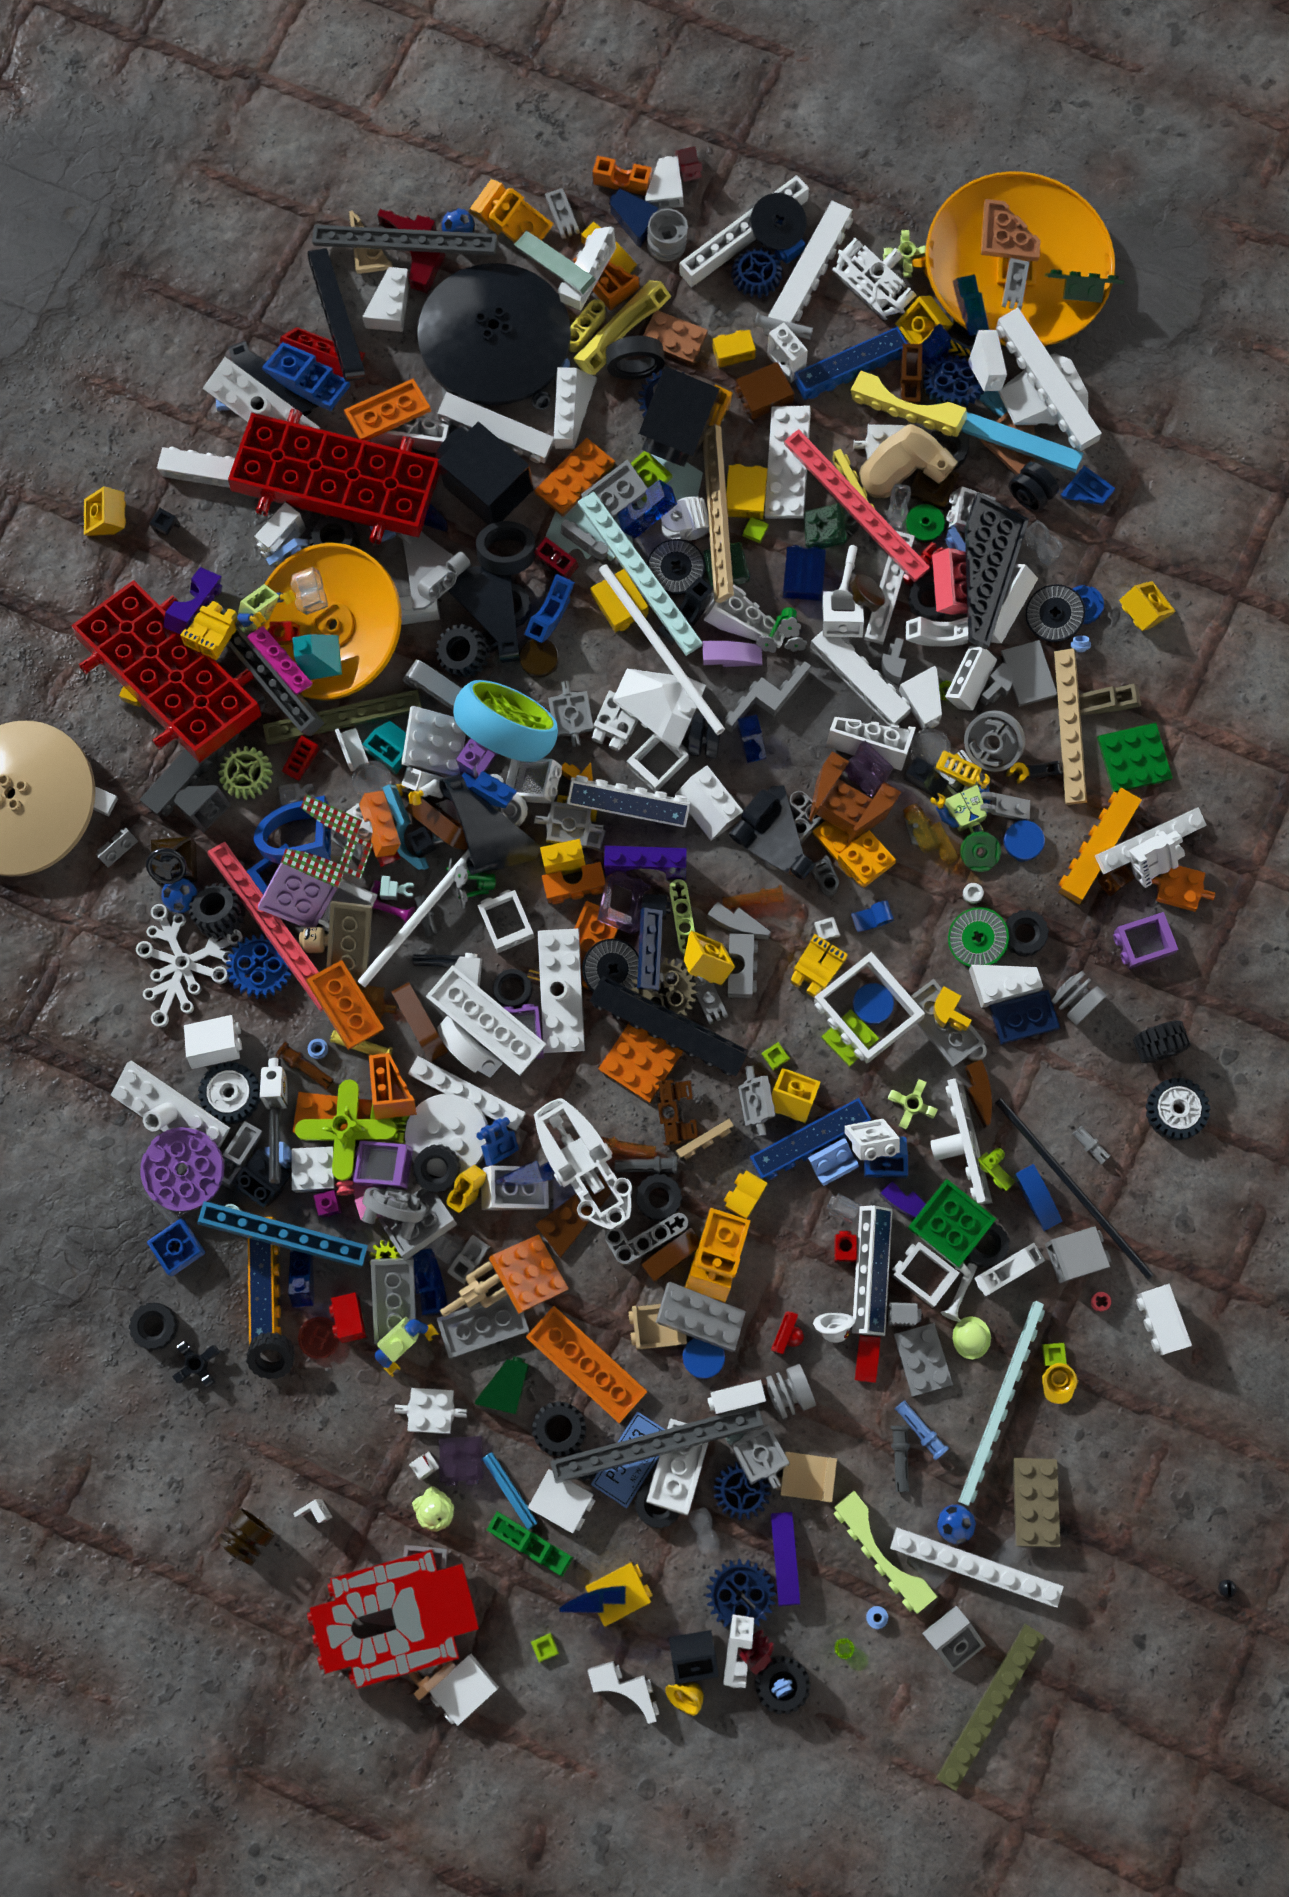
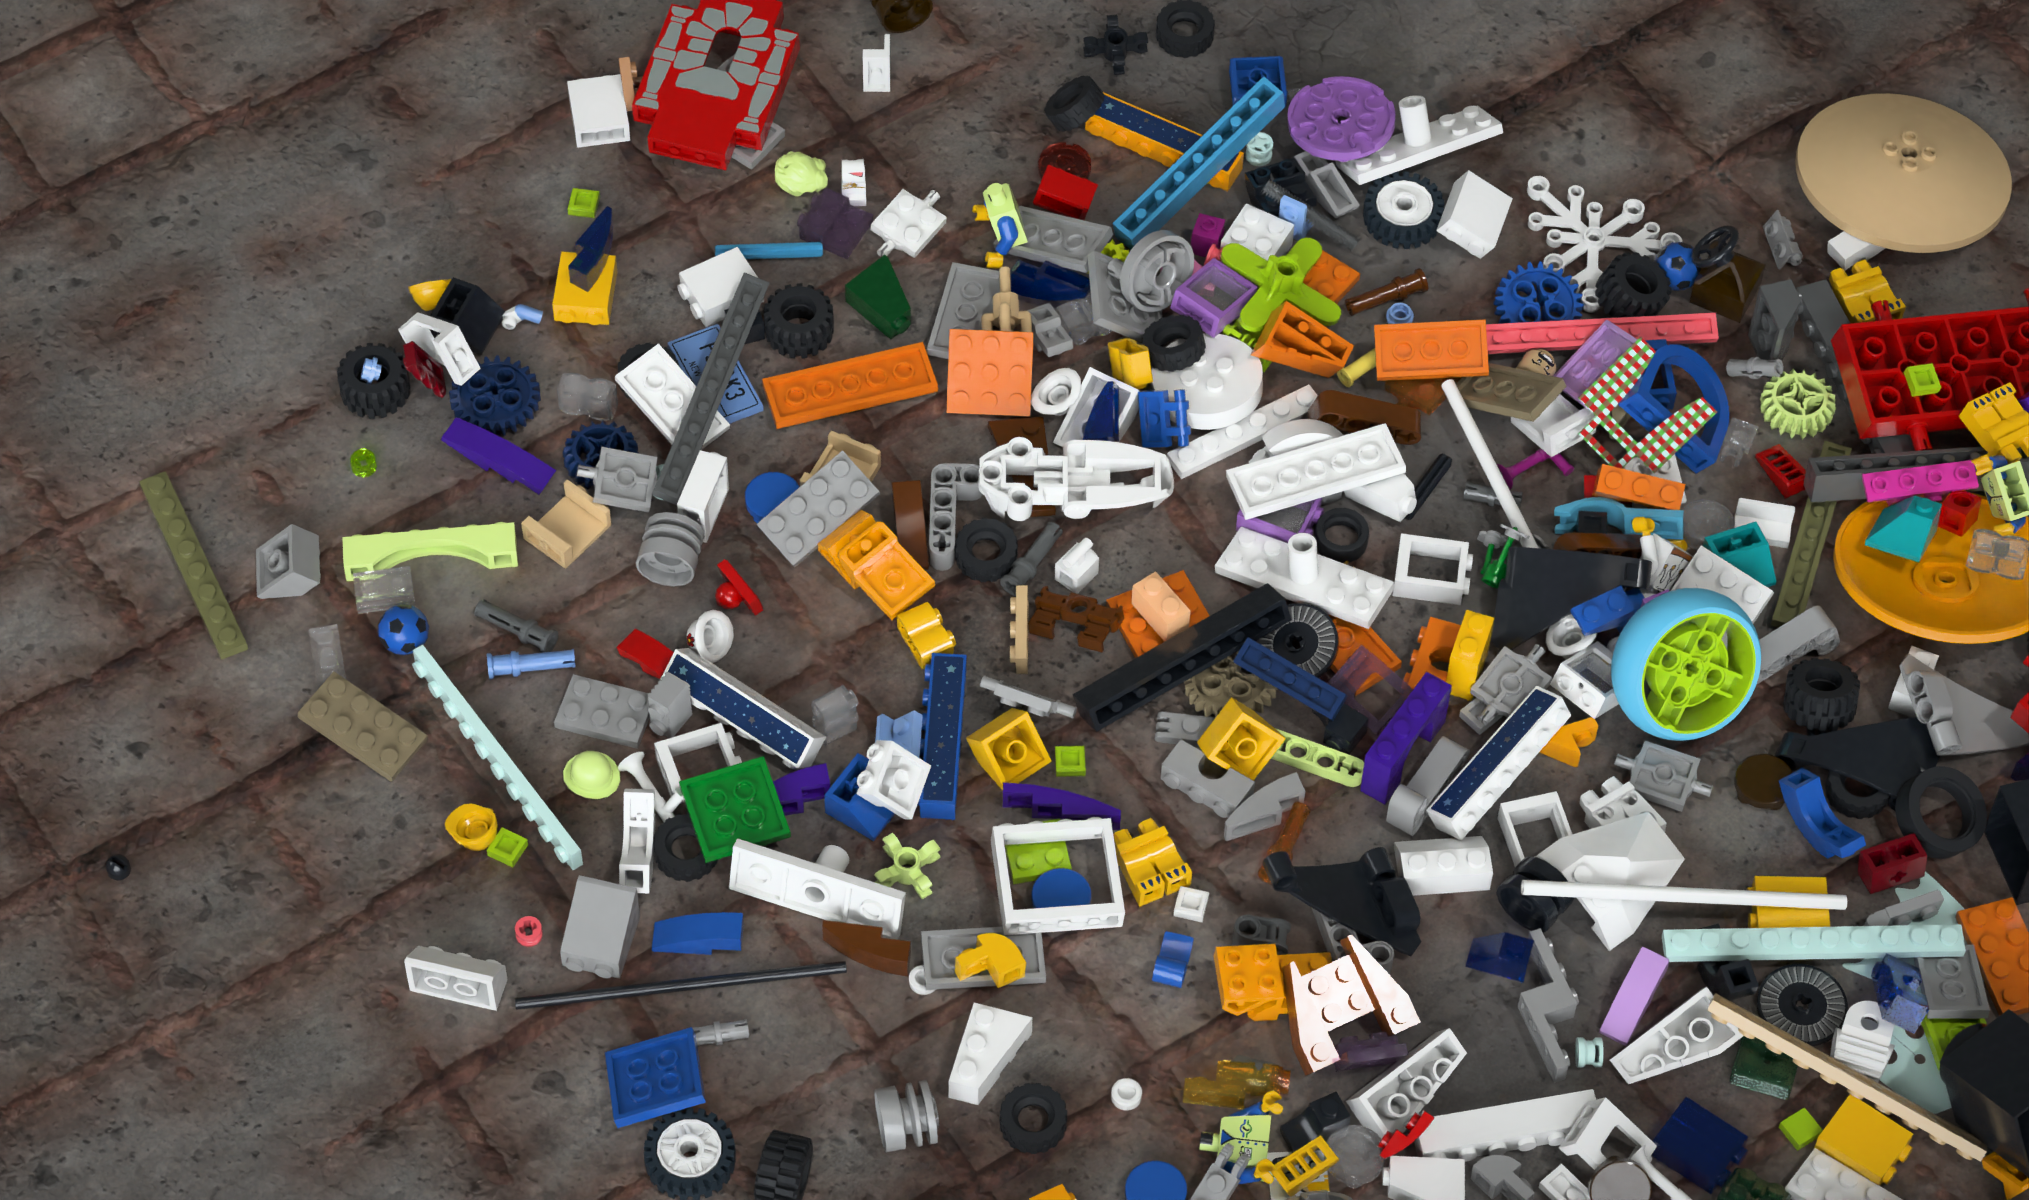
camera: 115 degrees right, 20 degrees down
white torso [260,1058,288,1110] -> none
clear blue slope [288,1249,314,1307] -> none
light aqua piece [380,876,414,900] -> none
green slope [486,1511,574,1577] -> none
white arch [588,1661,659,1724] -> none
clear orange pin [601,1137,656,1159] -> none
light grey plant [756,607,807,653] -> none
red brick [834,1231,857,1262] -> none
light blue plate [866,1606,888,1629] -> none
white plate [890,1527,1064,1607] -> none
piece [948,907,1009,967] -> none
green plate [960,831,1001,872] -> none
lime hinge [977,1148,1015,1191] -> none
dark blue tile [989,990,1060,1045] -> none
none -> arm [502,304,543,330]
none -> blue plate [605,1027,706,1128]
none -> dark purple slope [1003,782,1121,830]
none -> white hat [1031,368,1081,416]
none -> white brick [1055,538,1099,594]
none -> light nougat brick [1132,571,1191,642]
none -> red slope [1378,1110,1434,1159]
none -> light grey beam [1386,736,1470,836]
none -> light aqua wheel [1575,1037,1603,1068]
none -> light grey pin [1726,357,1784,379]
none -> yellow hips [1829,260,1906,323]
none -> lime tile [1903,363,1941,397]

